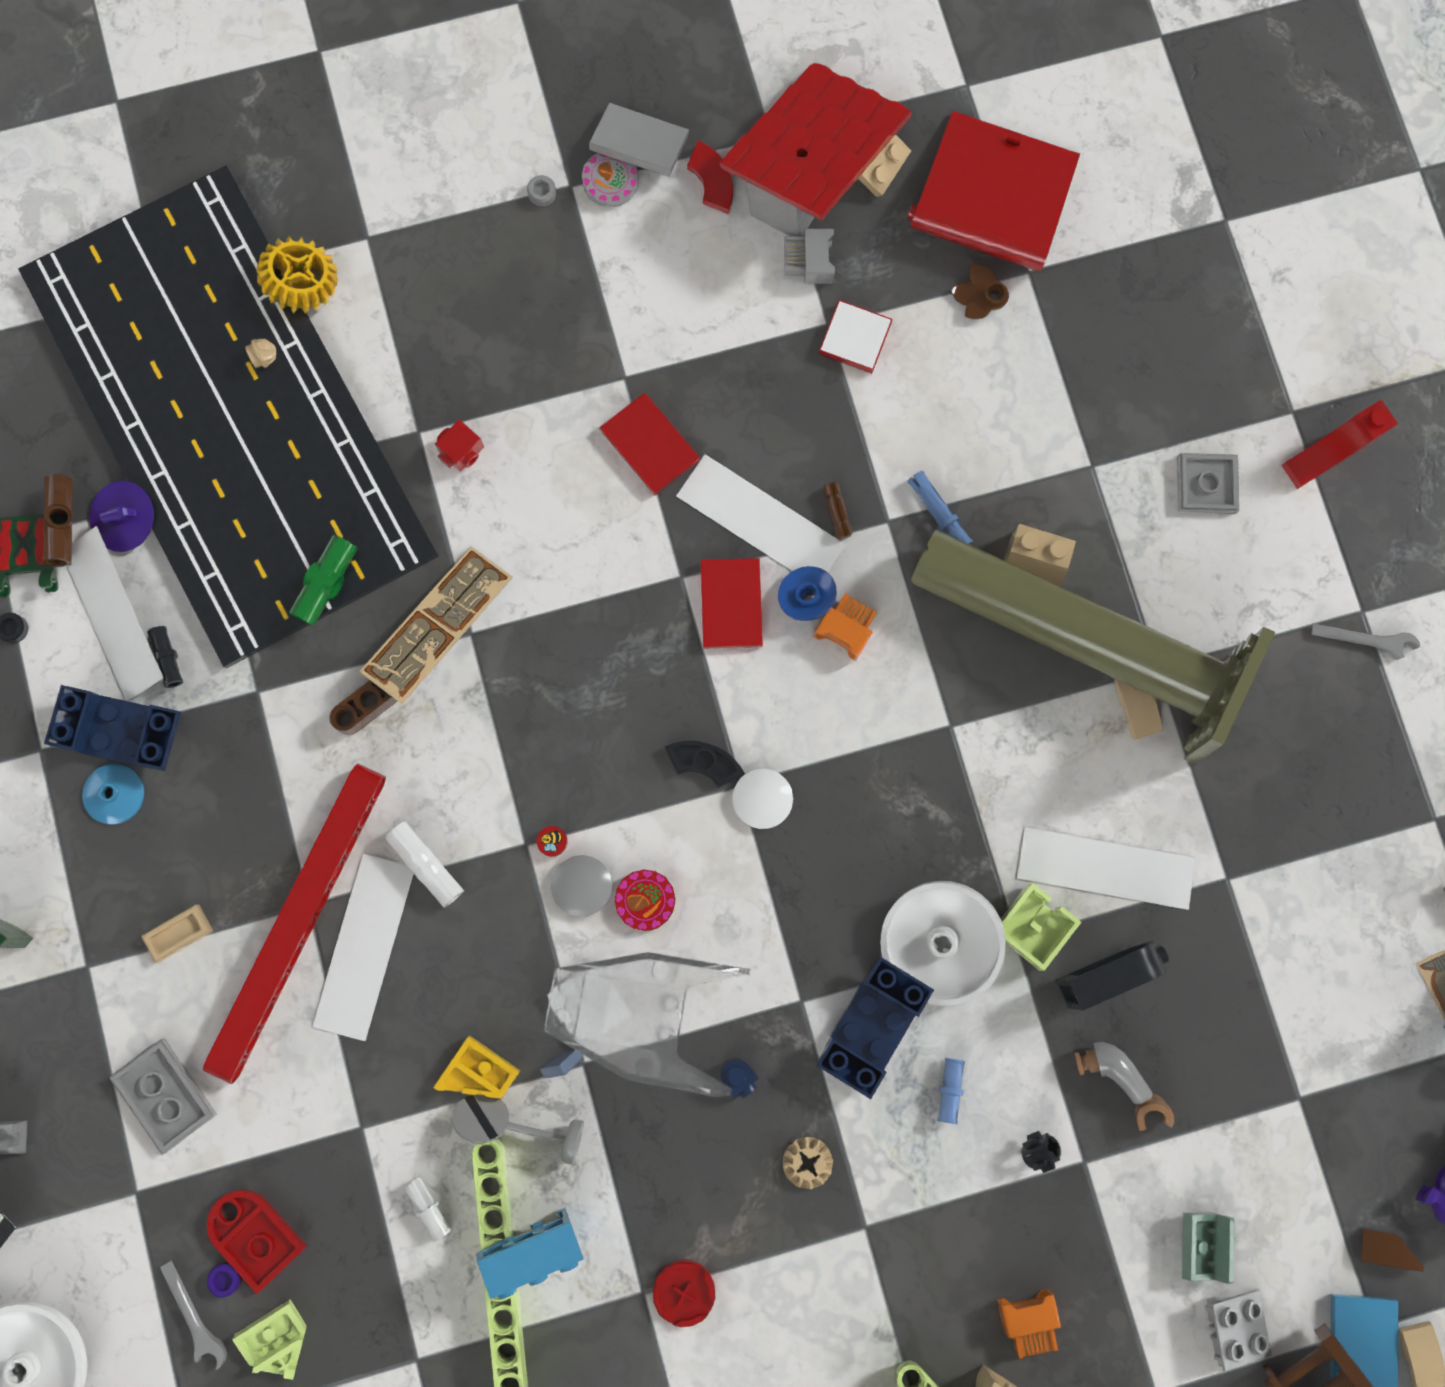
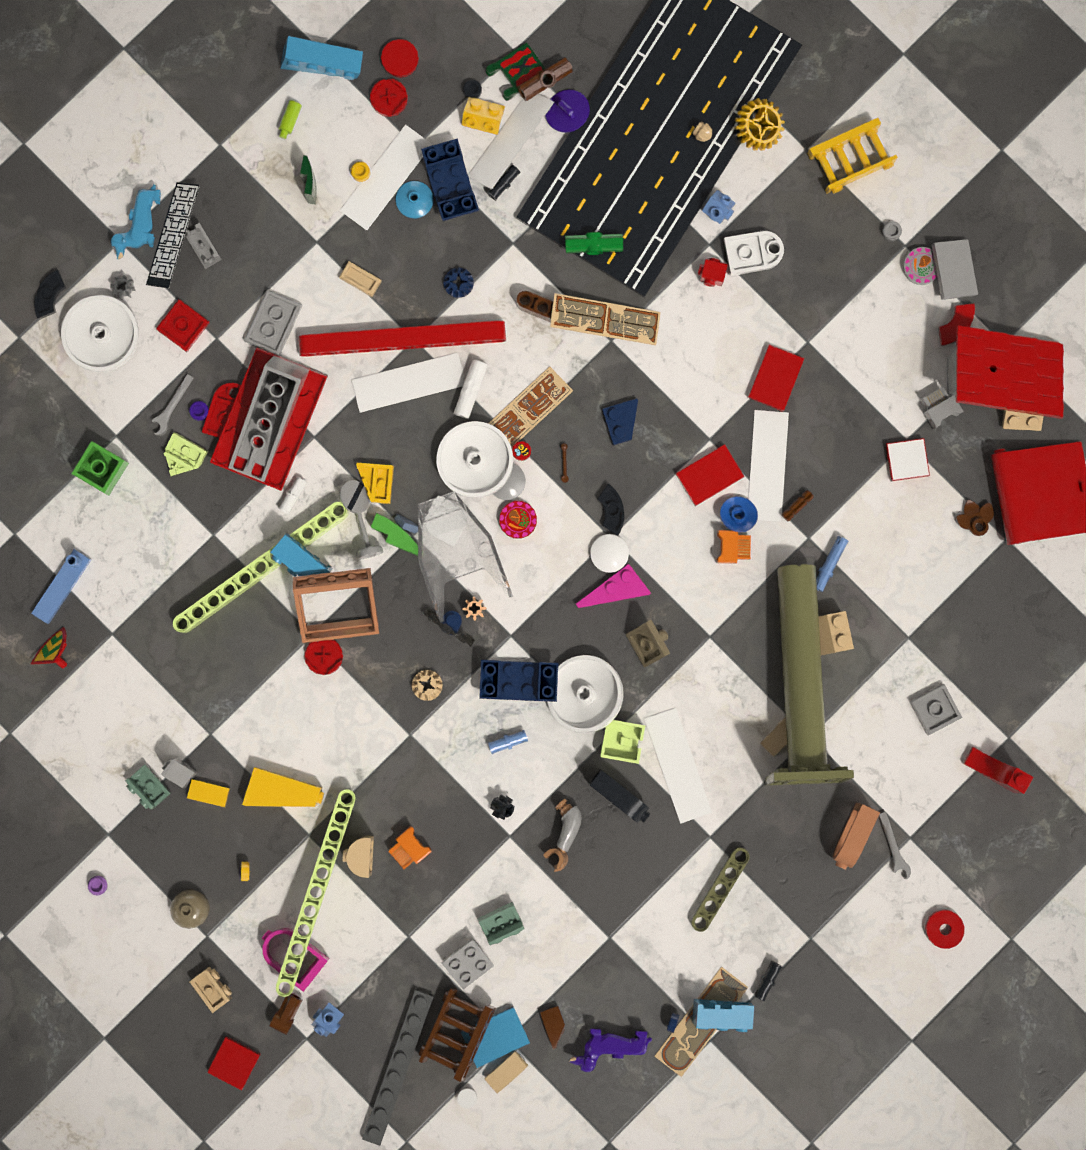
camera: 60 degrees right, 5 degrees up
none -> red tile [156,299,210,352]
none -> piece [210,347,328,491]
none -> nougat window [292,568,379,643]
none -> white sticker [340,125,433,230]
none -> yellow tile [351,162,371,182]
none -> bright green slope [371,513,423,558]
none -> clear smoke piece [422,608,475,647]
none -> white dish [437,421,513,498]
none -> dark blue gear [443,267,474,298]
none -> yellow bracket [462,97,505,135]
none -> light nougat gear [463,597,487,621]
none -> sticker [488,367,573,448]
none -> reddish brown hinge [560,443,569,483]
none -> dark pink wing [575,564,651,608]
none -> dark blue wing [602,398,638,446]
none -> dark tan tile [626,620,670,668]
none -> olive beam [691,847,749,932]
none -> medium blue brick [702,190,736,224]
none -> white plate [724,231,784,276]
none -> yellow fence [807,118,898,194]
none -> nougat window [833,803,880,870]

